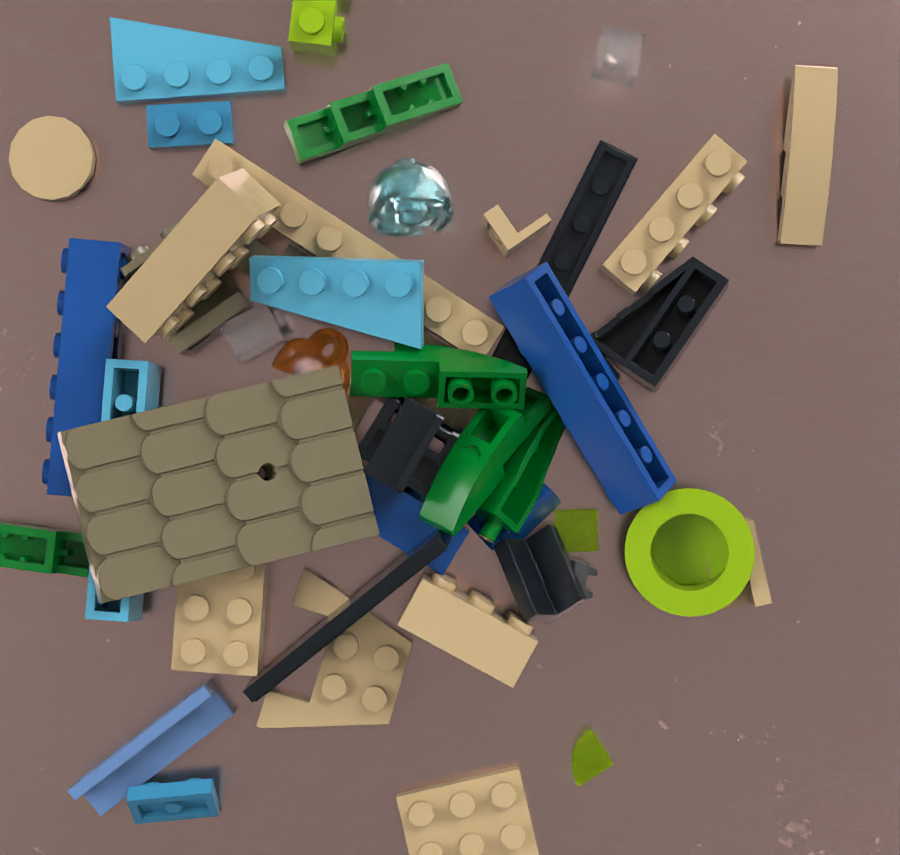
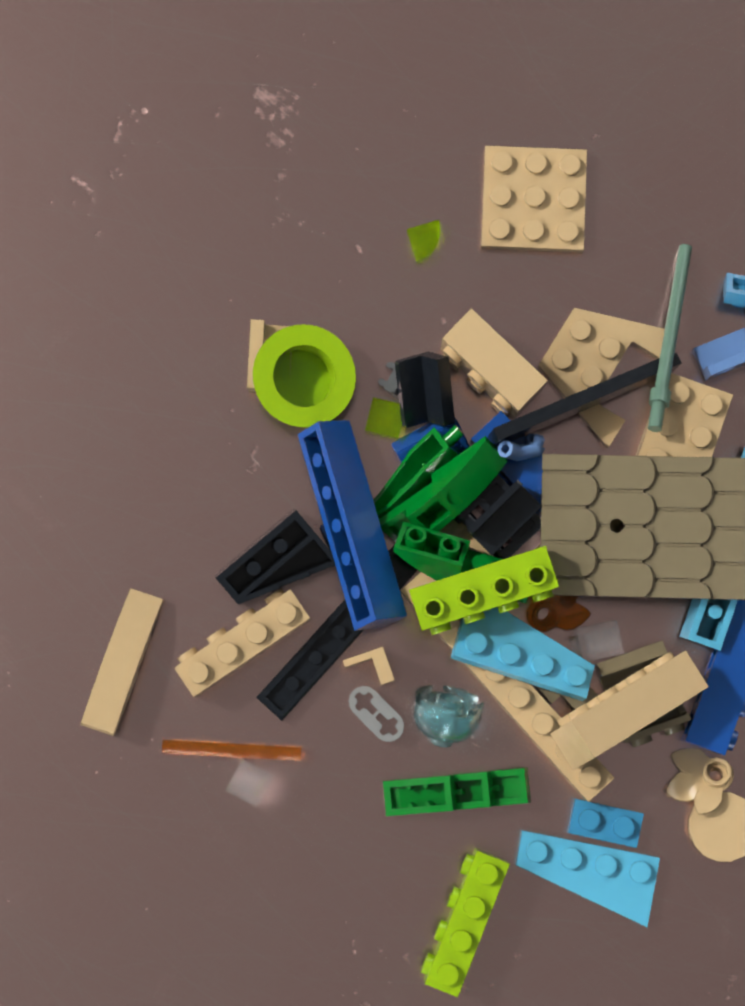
camera: 165 degrees left, 5 degrees down
none -> clear orange bar [162,740,302,761]
none -> light grey beam [348,686,404,742]
none -> lime brick [409,546,559,635]
none -> medium blue arm [498,433,545,461]
none -> sand green bar [648,244,692,432]
none -> tan plate [666,748,734,815]

